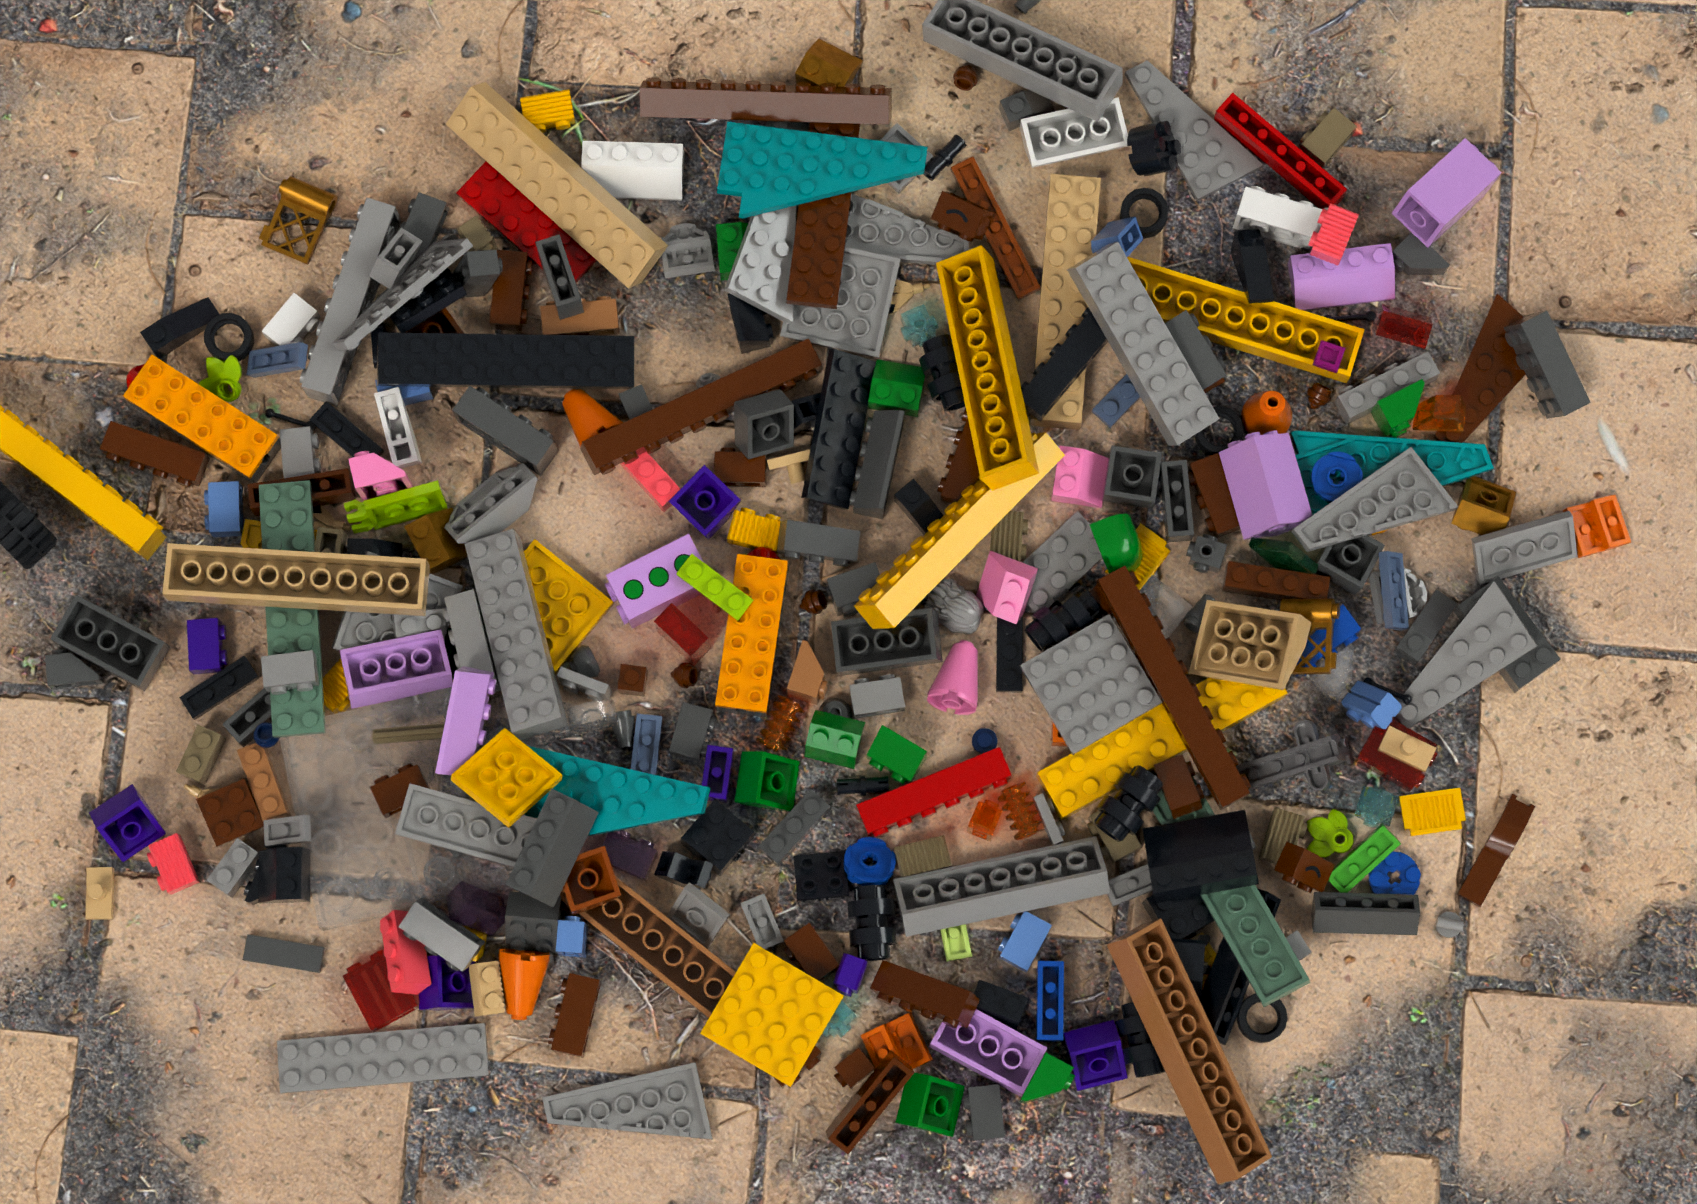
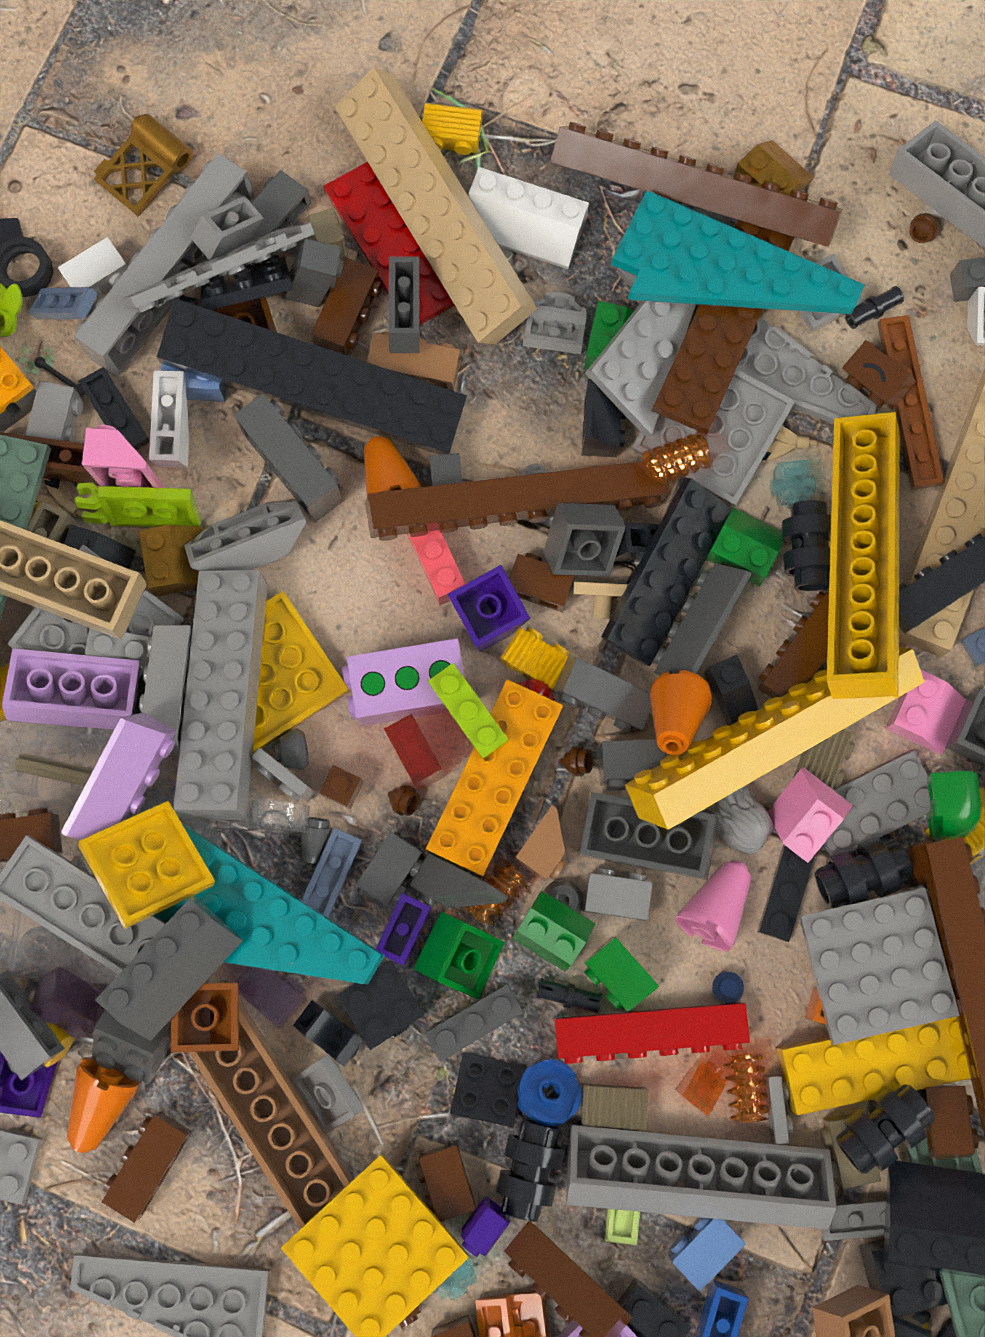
camera: 15 degrees right, 0 degrees up
tan brick [469,961,506,1017] -> none
medium blue brick [556,916,588,958] -> none
light grey plate [740,894,784,950] -> none
none -> dark grey slope [410,853,508,908]
none -> clear orange piece [642,431,710,486]
none -> orange cone [650,670,712,755]

